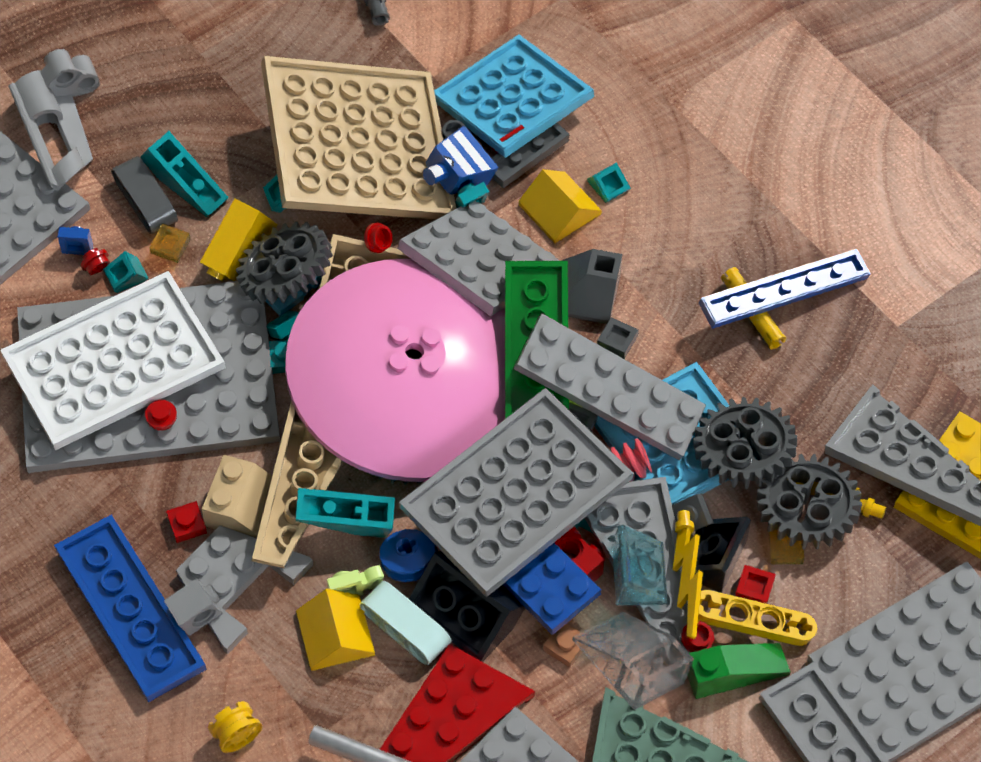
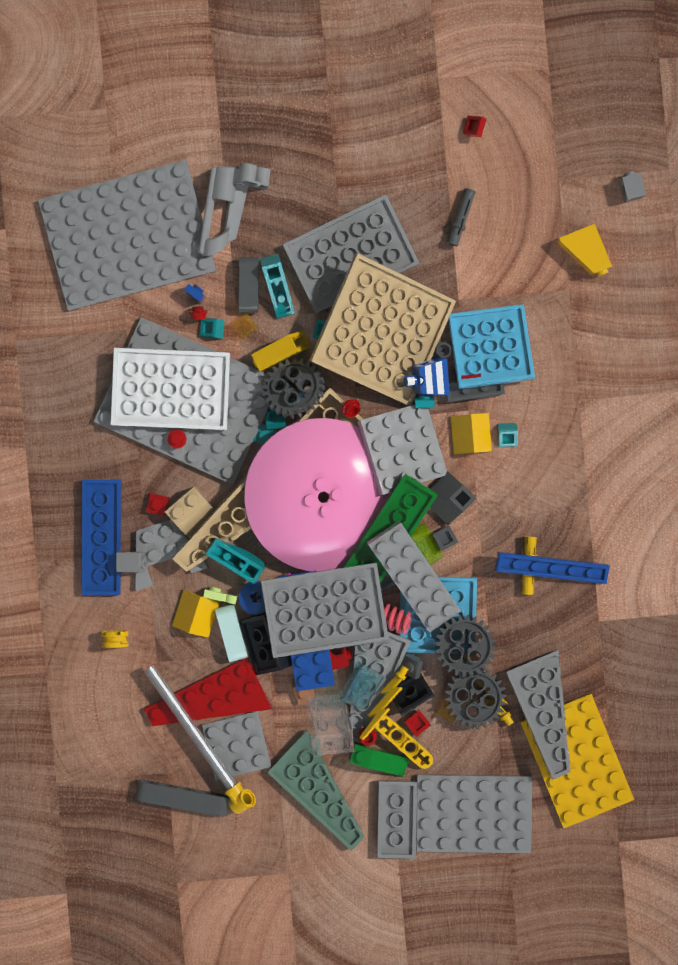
camera: 30 degrees right, 30 degrees up
none -> light grey plate [283,195,420,314]

